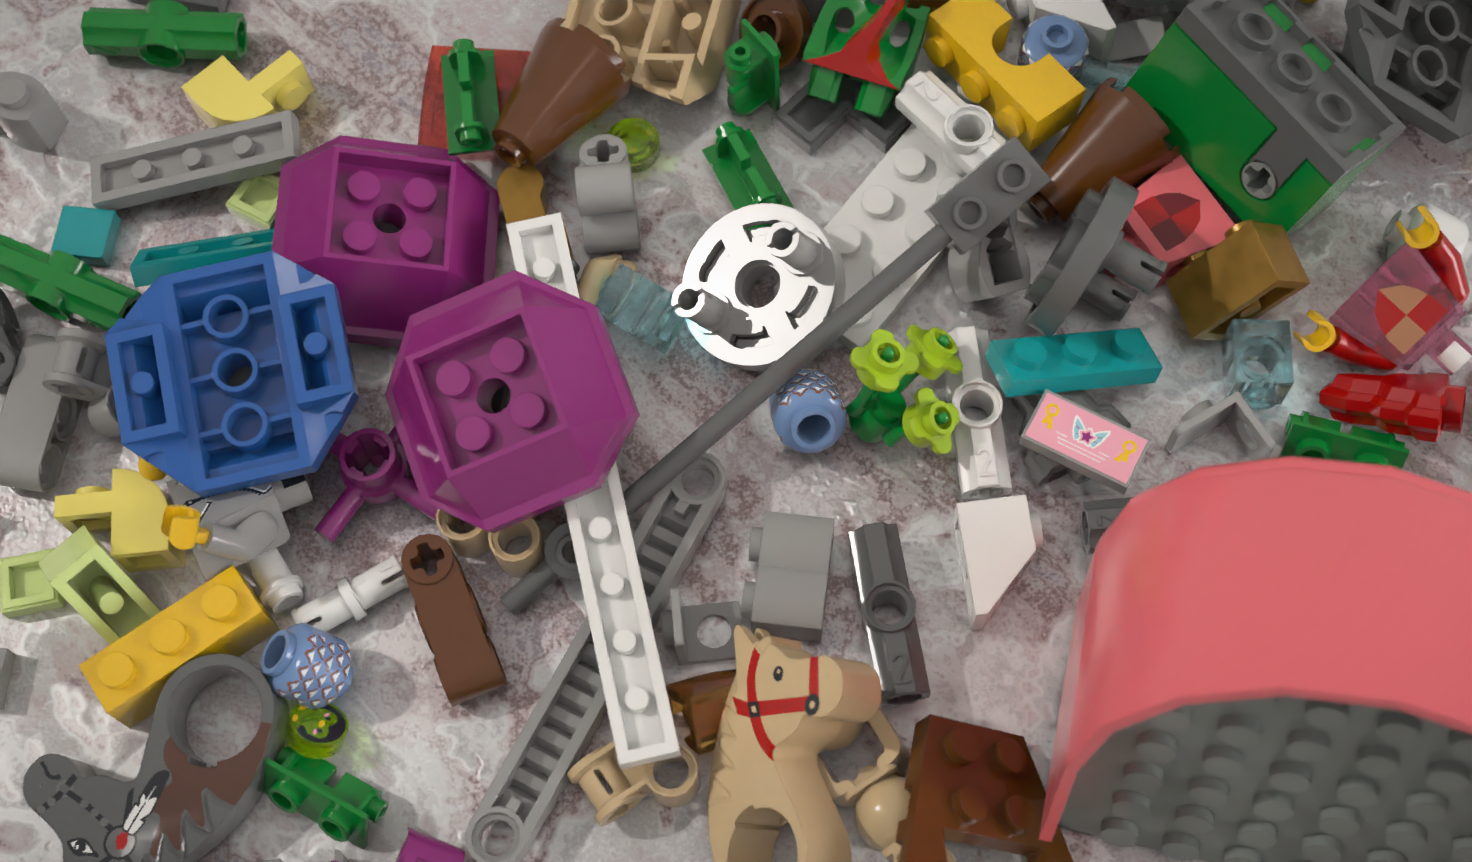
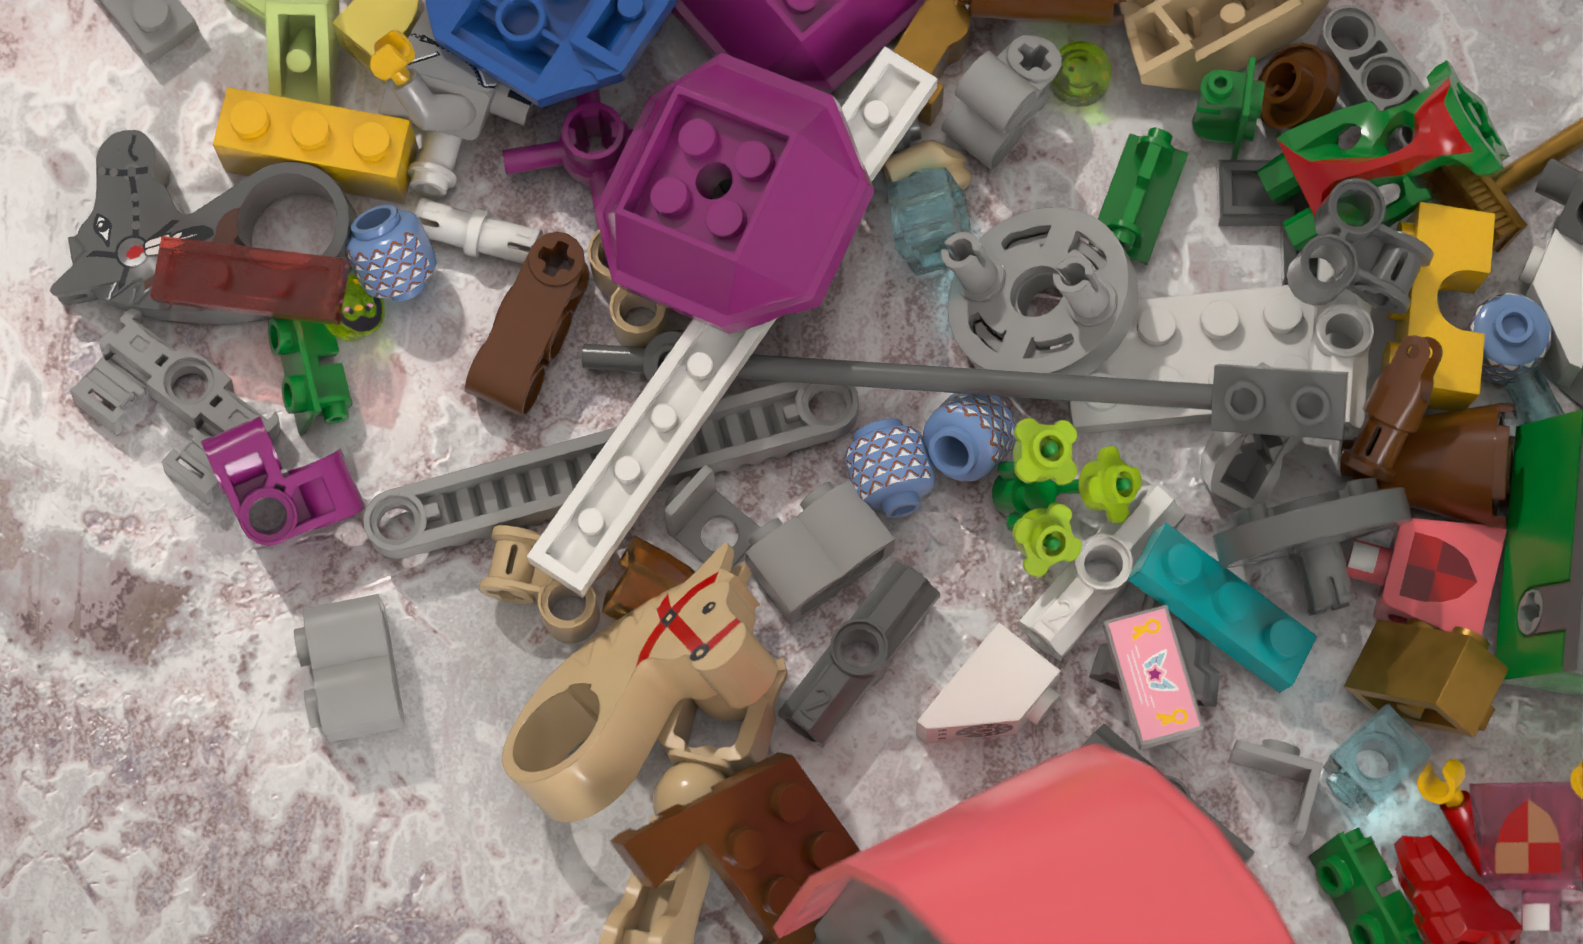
camera: 45 degrees right, 5 degrees up
none -> clear red tile [150,236,350,325]
none -> medium blue head [844,418,936,519]
none -> dark grey piece [1287,178,1434,315]
none -> reddish brown piece [1339,335,1443,483]

